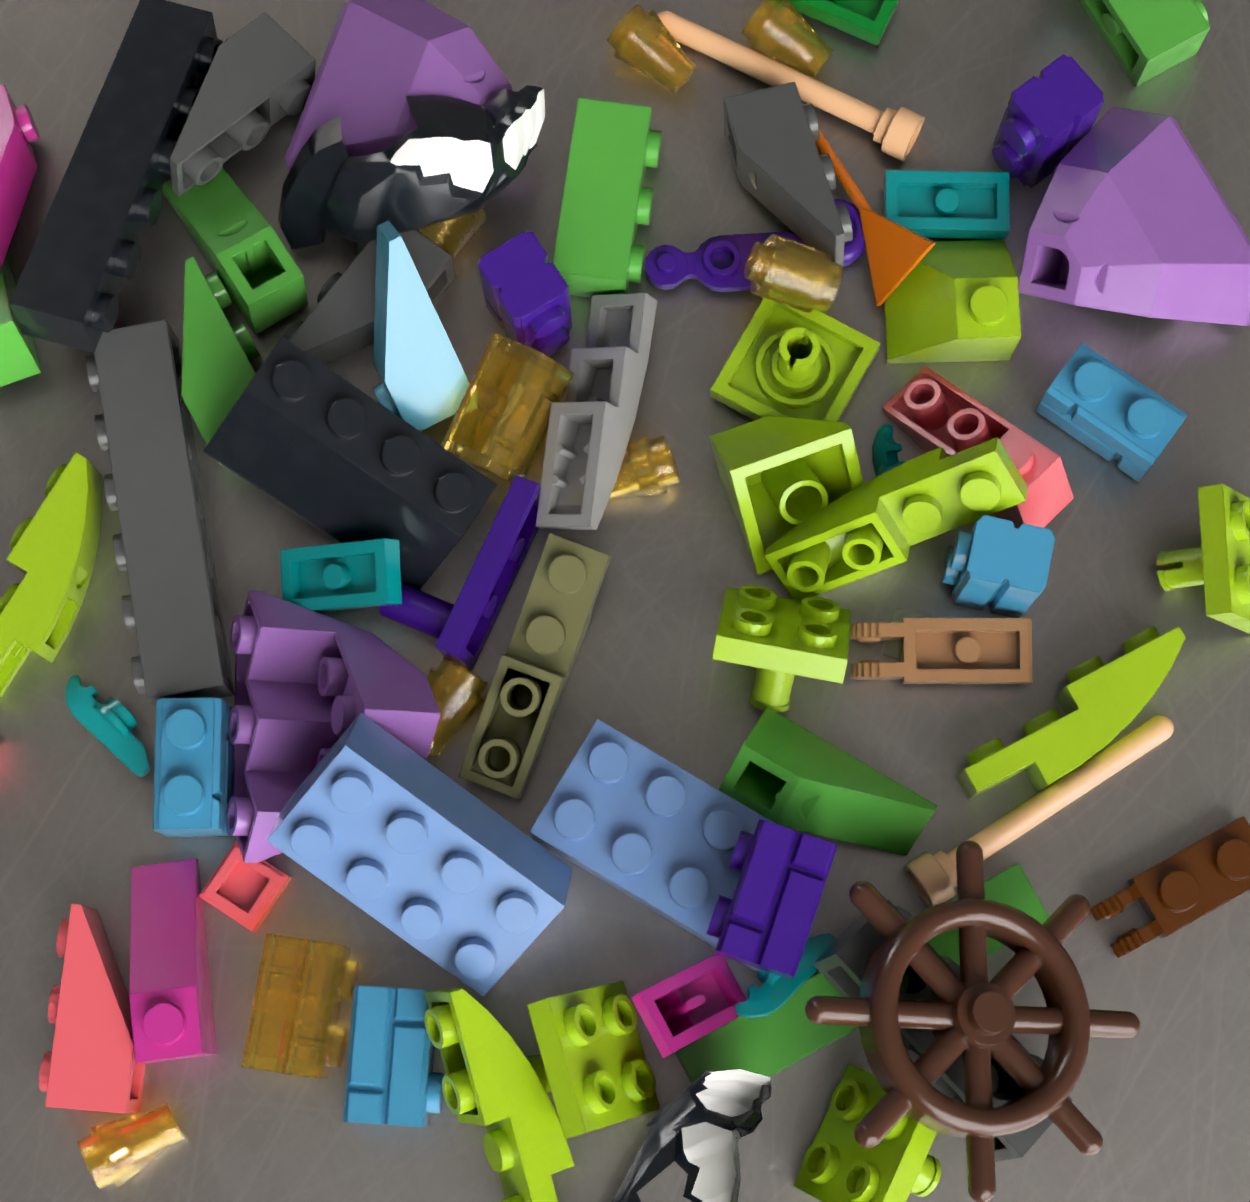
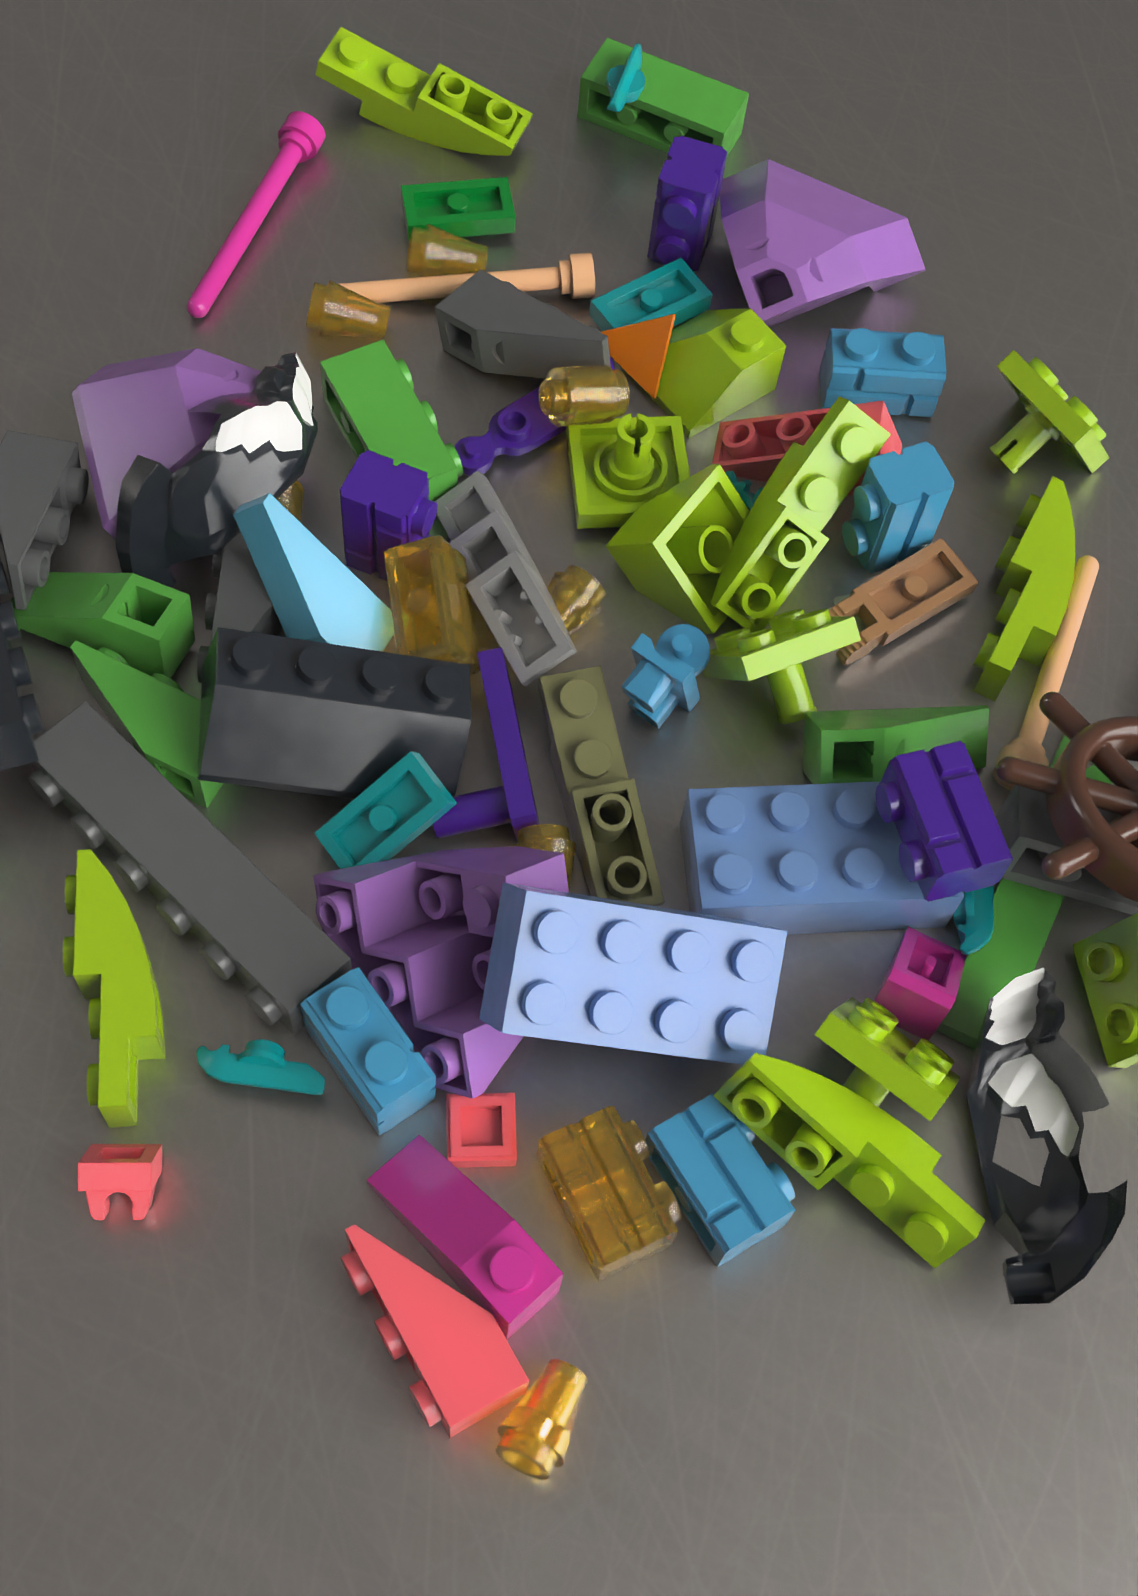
camera: 45 degrees left, 15 degrees down
none -> dark azure hips [621,624,710,729]

